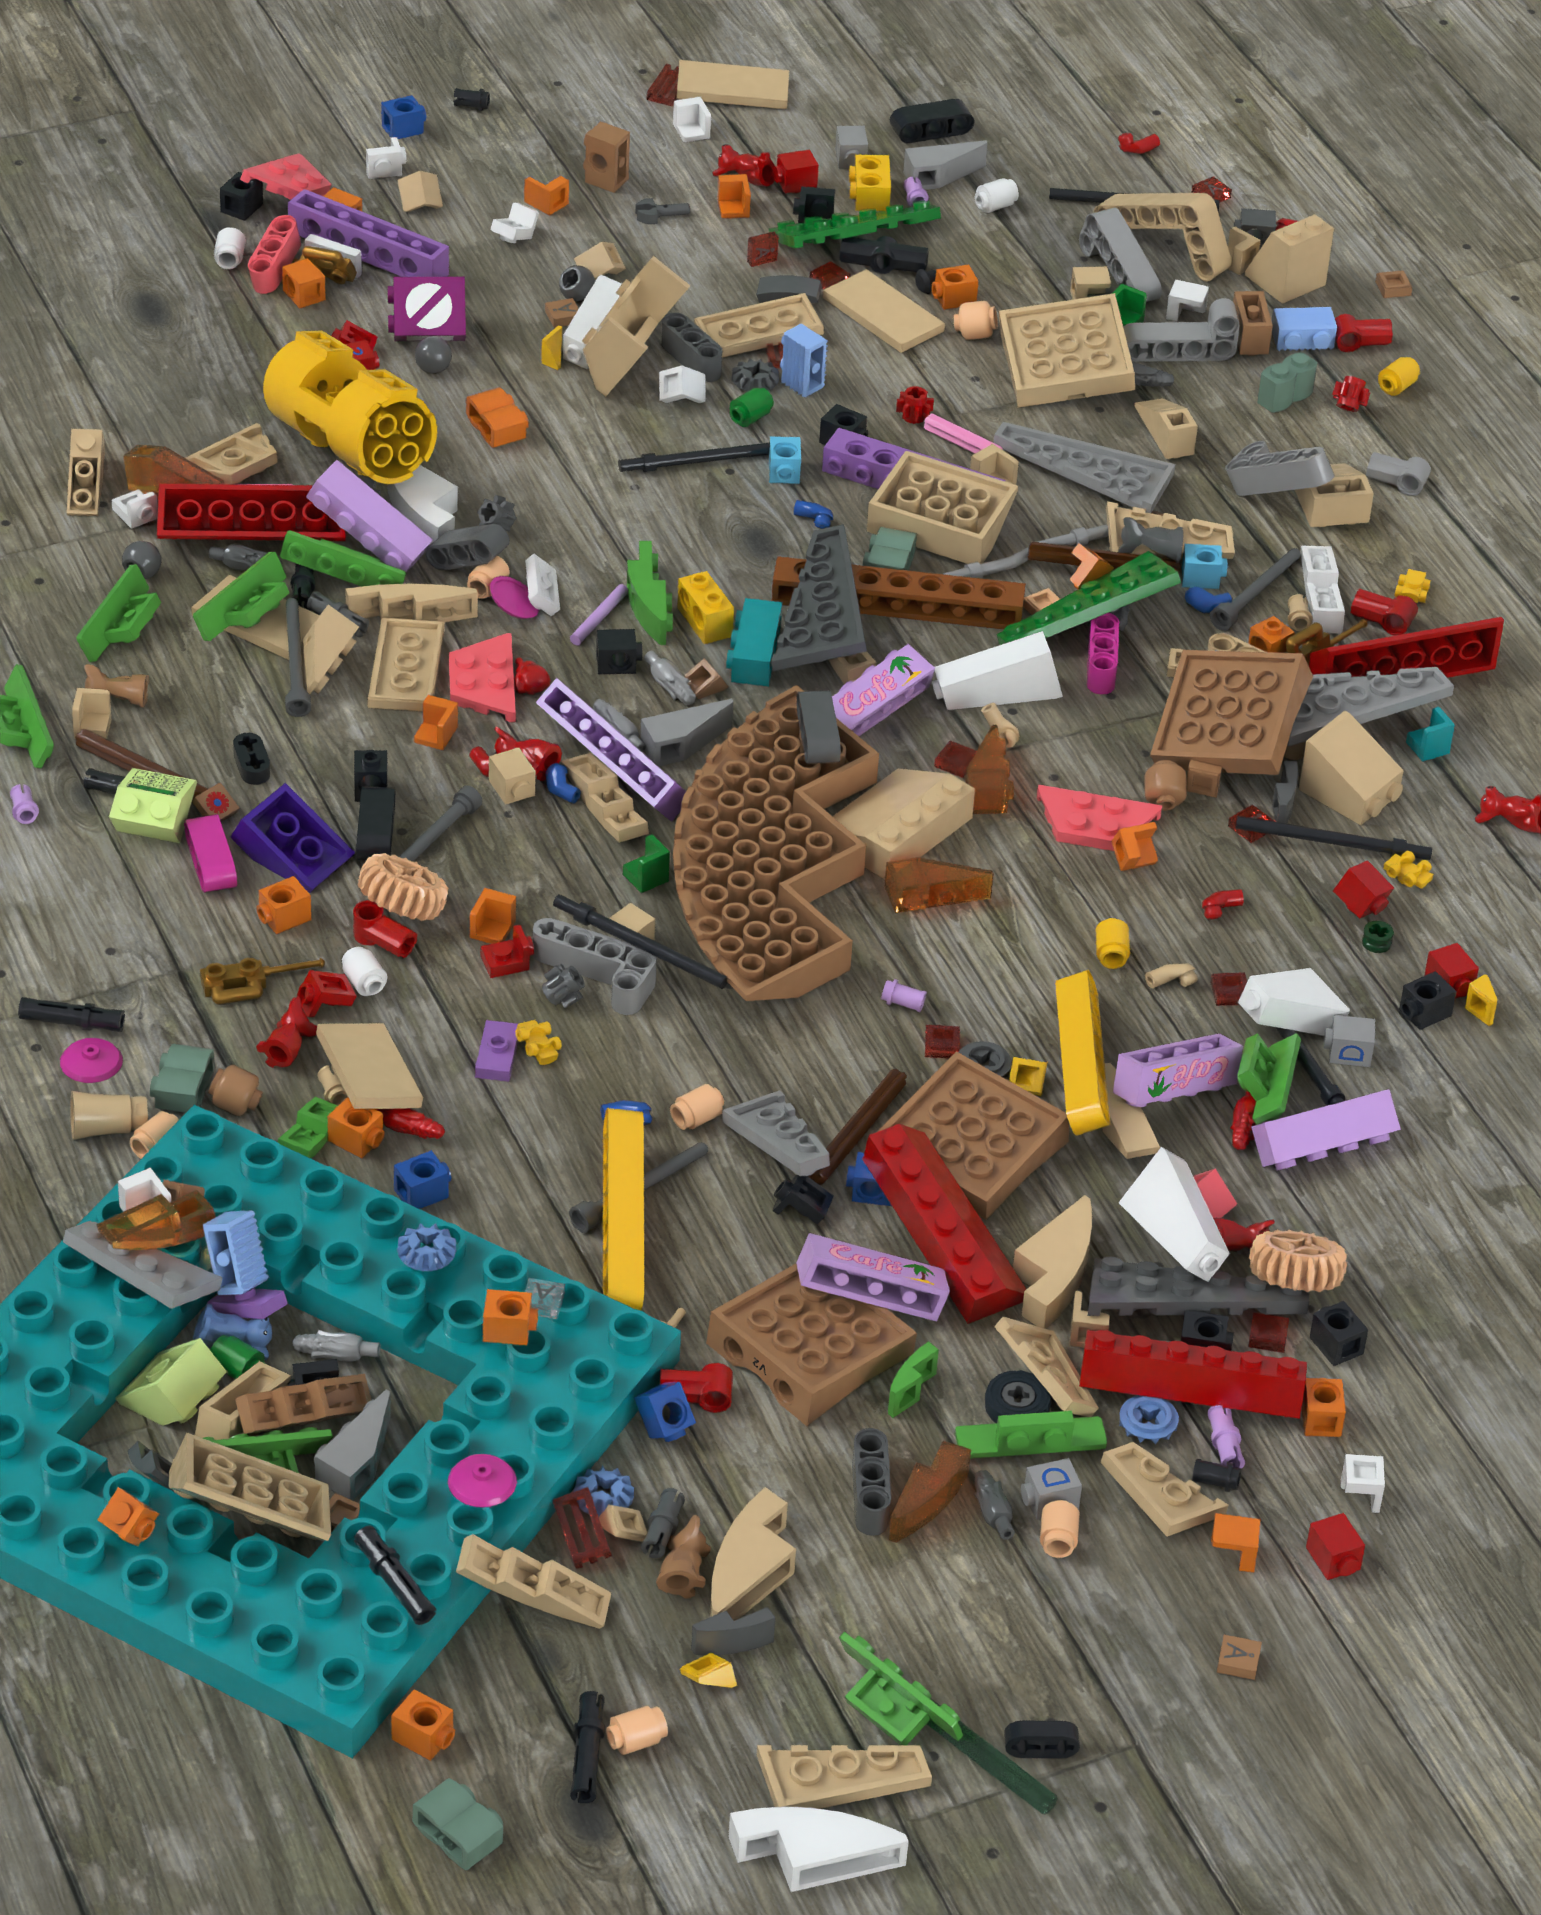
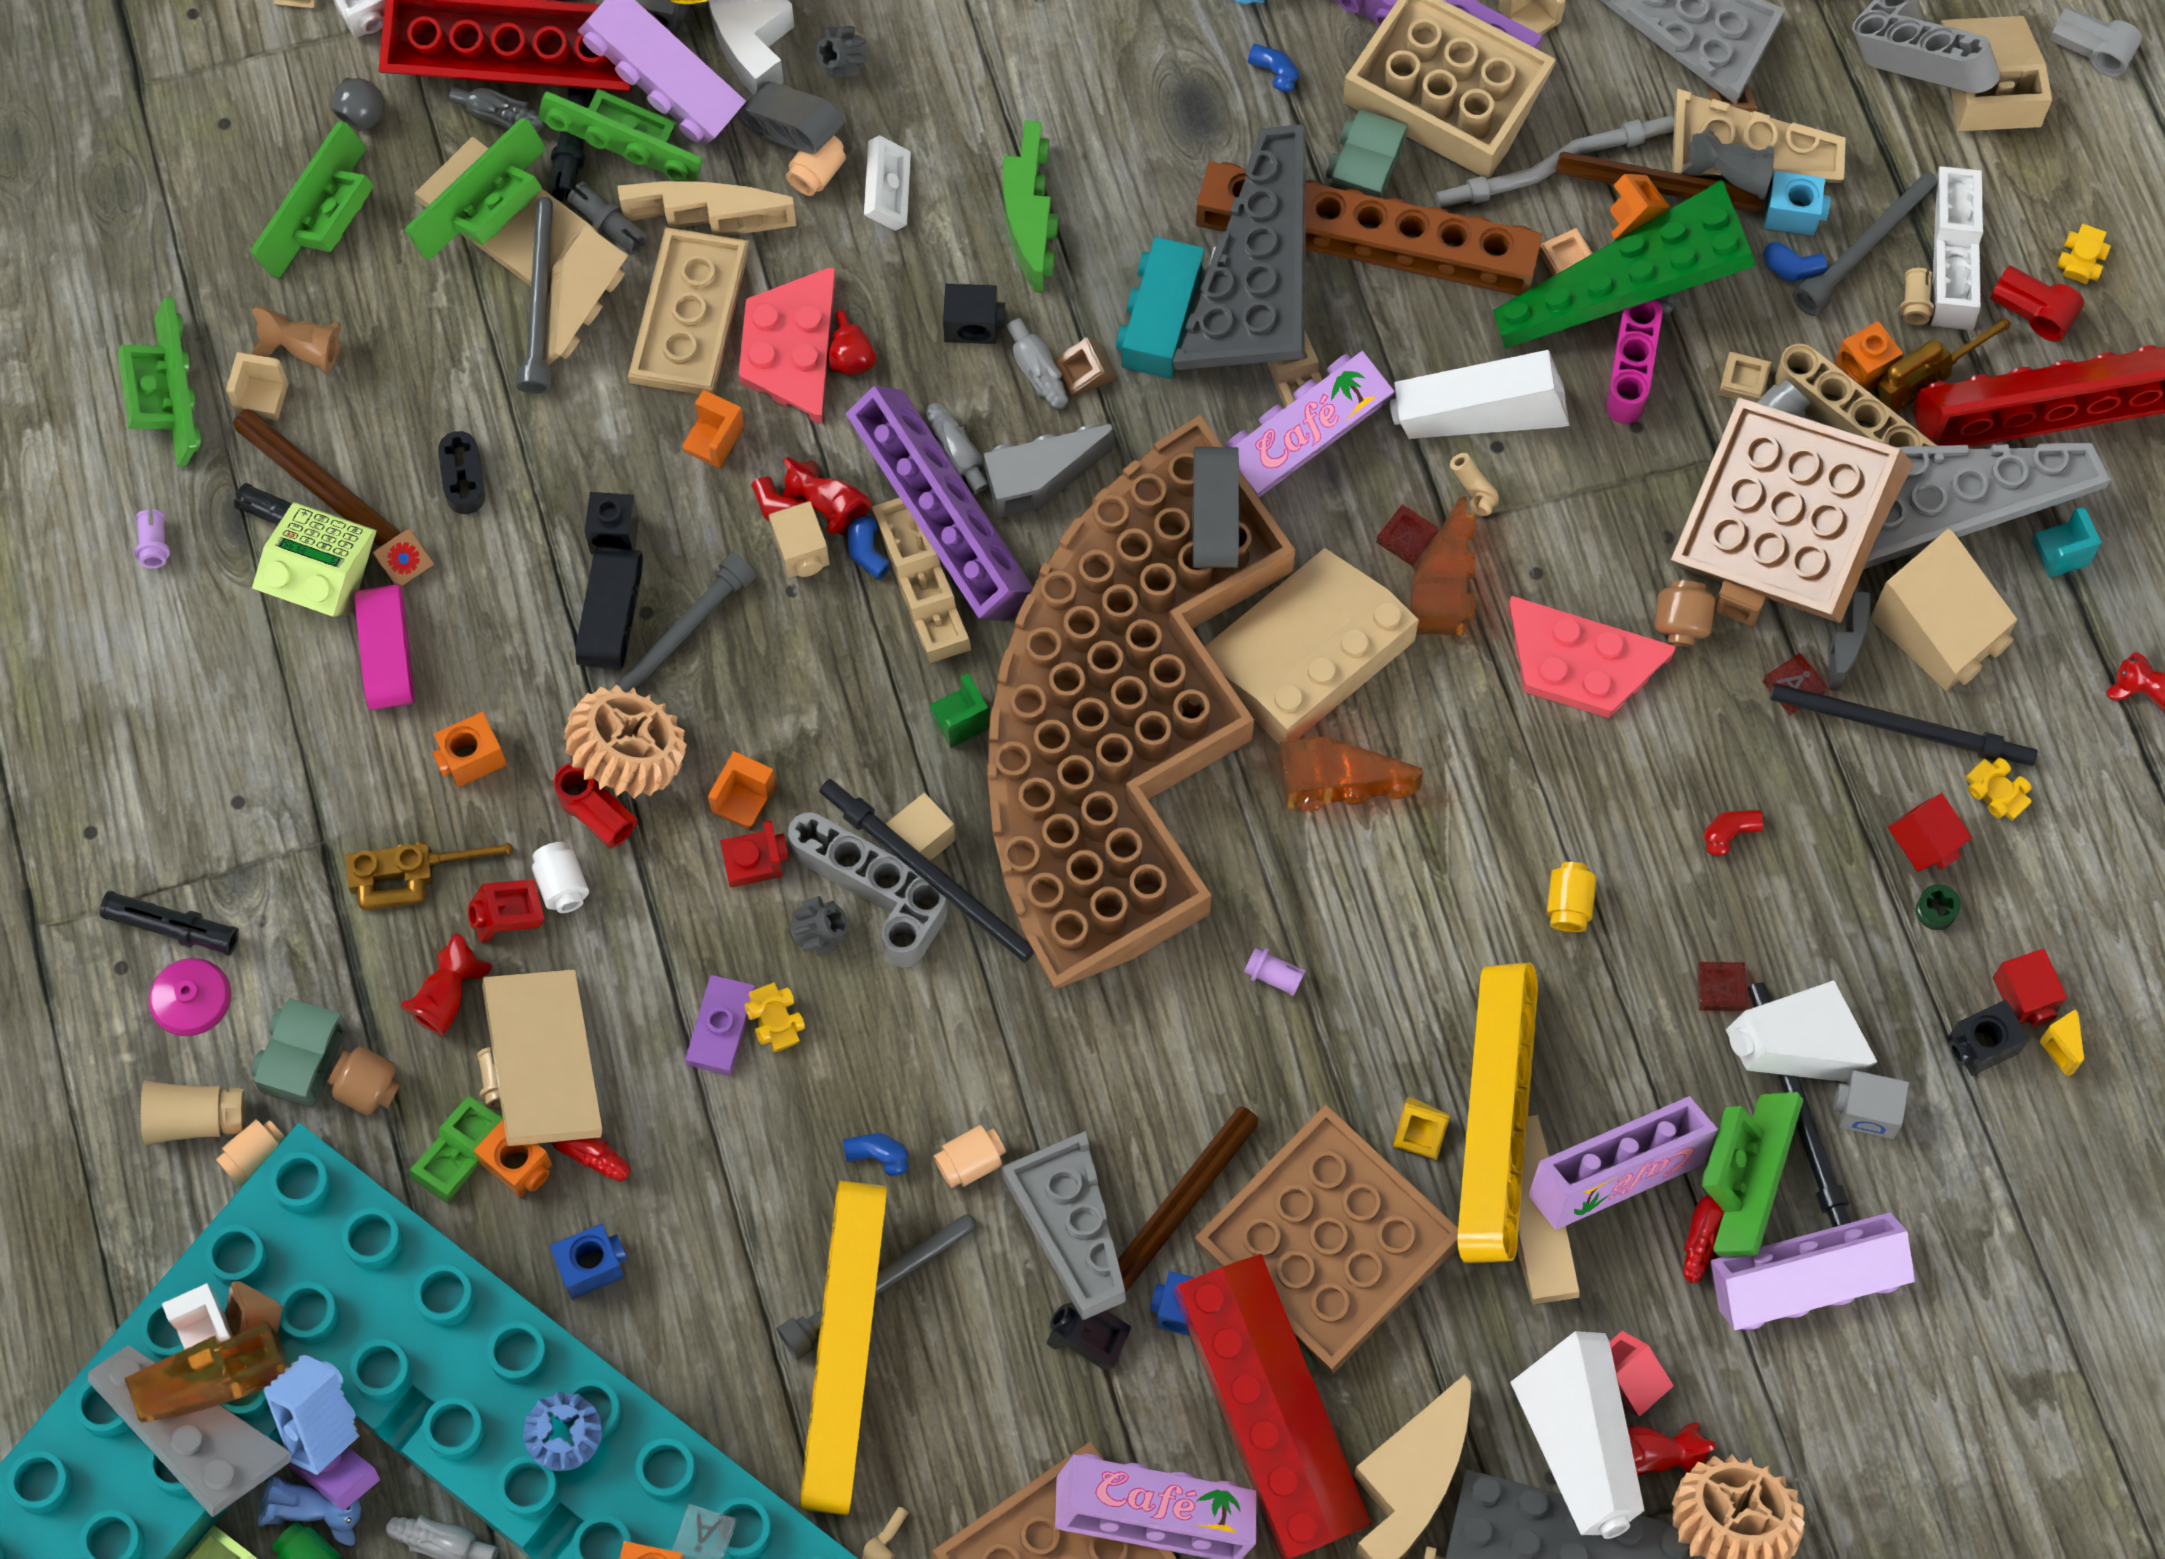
camera: 10 degrees right, 25 degrees up
dark purple slope [230,783,355,893] -> none
dark pink piece [490,576,539,619] -> none
lavender bar [570,584,628,645] -> none
yellow brick [677,571,734,645] -> none
clear red tile [925,1025,960,1058] -> none
dark grey gear [958,1041,1011,1077] -> none
orange panel [1111,822,1158,871] -> none
tan arm [1145,963,1198,988] -> none

